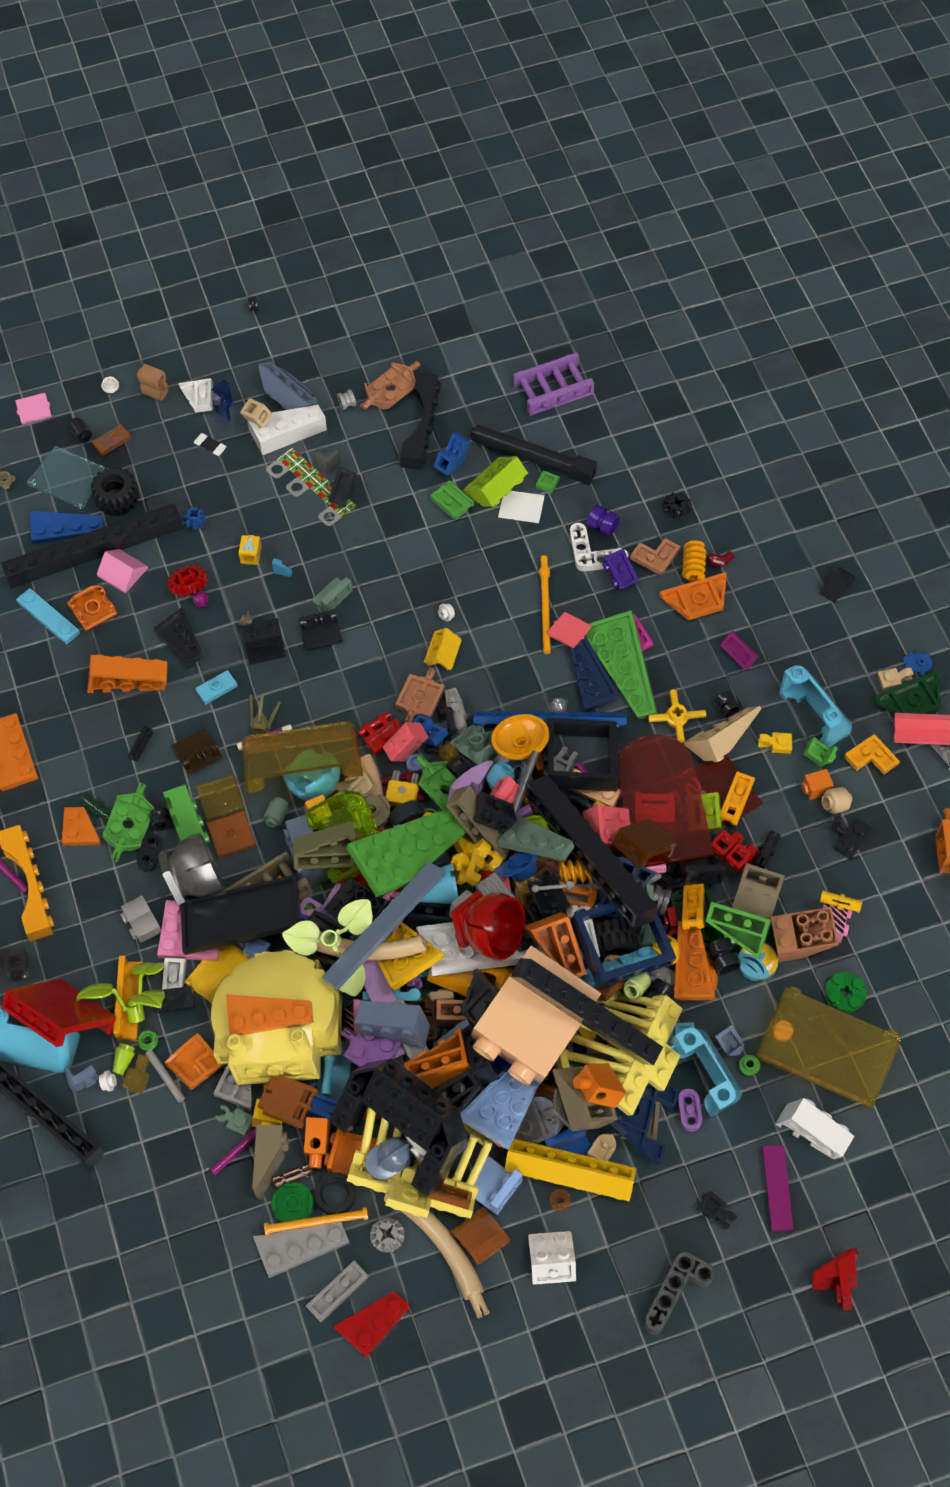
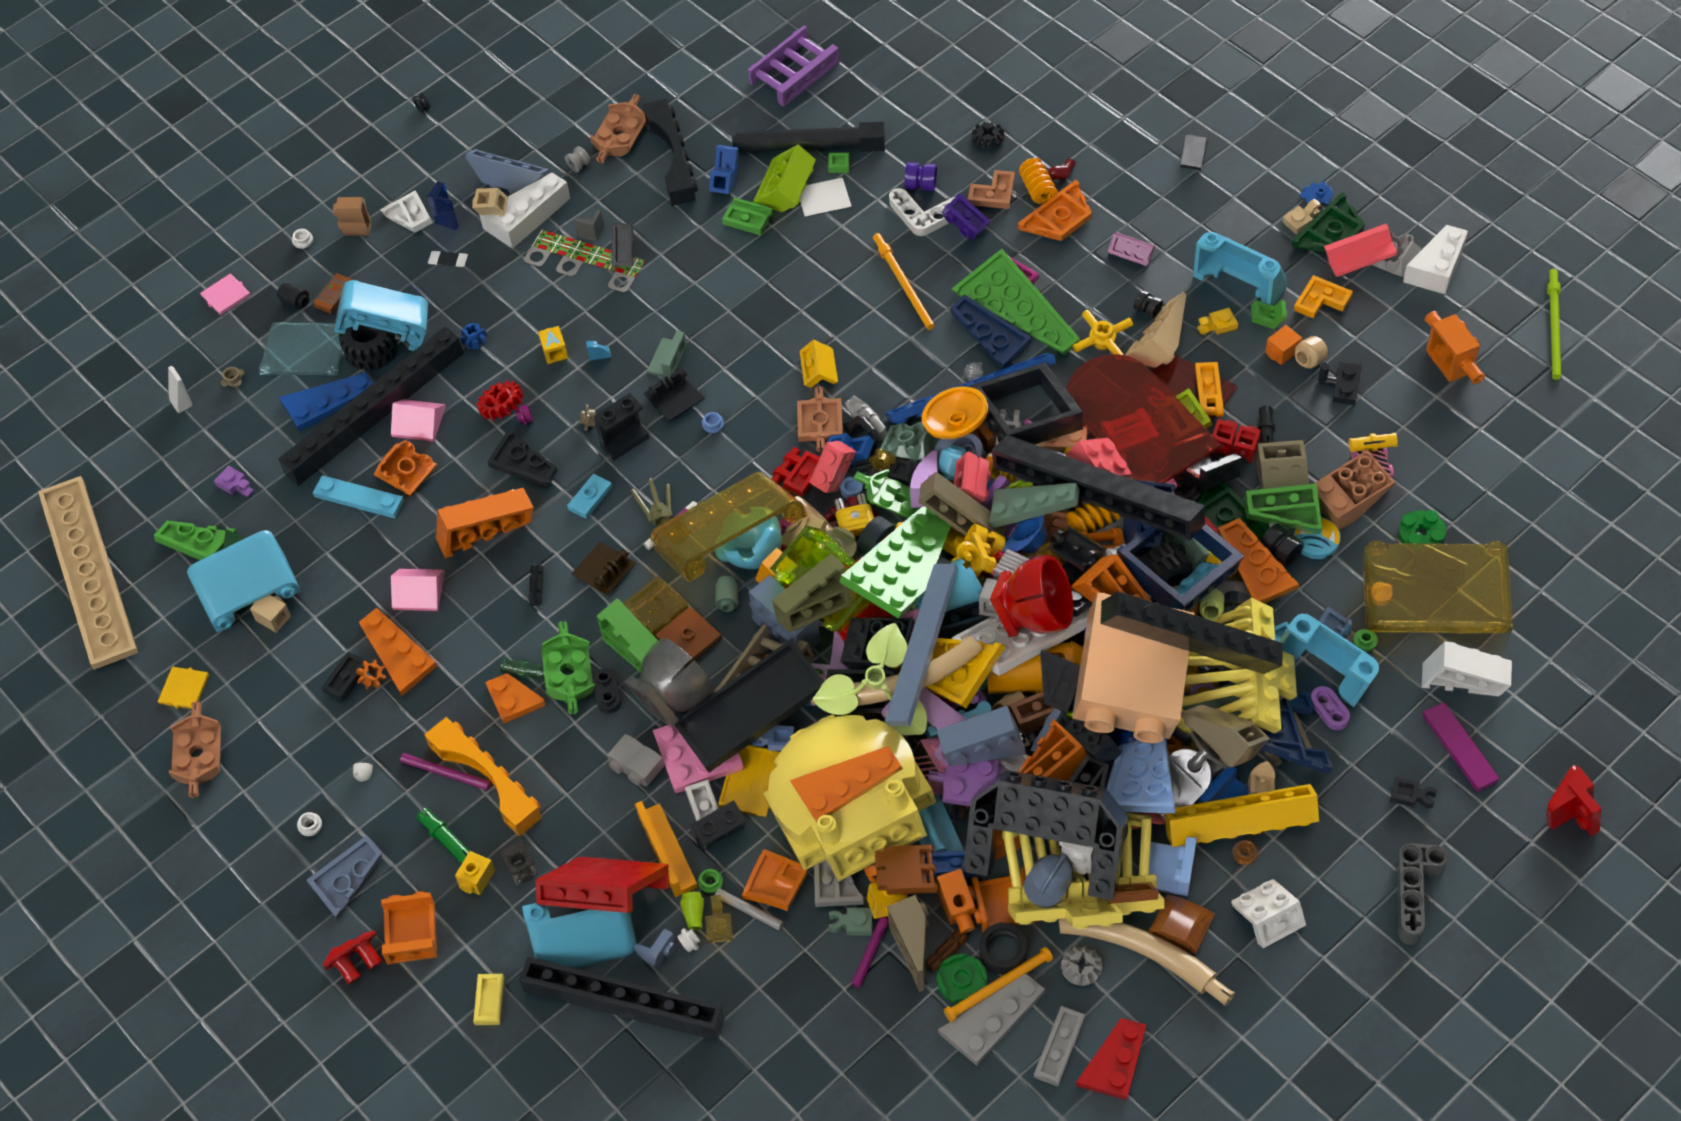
camera: 20 degrees left, 5 degrees down
lime plant [77,962,165,1023] -> none
black wheel [150,808,172,831] -> none
white plate [438,603,455,622] -> none
black bracket [473,792,517,833] -> none
flat silver bar [513,751,539,816] -> none
light grey hinge [532,881,574,893] -> none
coral piece [547,612,591,649] -> none
orange torso [573,1063,627,1108] -> none
reddish brown panel [612,819,677,868] -> none
light orange plate [682,884,705,930] -> none
none -> medium azure windscreen [334,280,428,351]
none -> bright pink slope [391,569,445,611]
none -> medium blue plate [702,412,724,433]

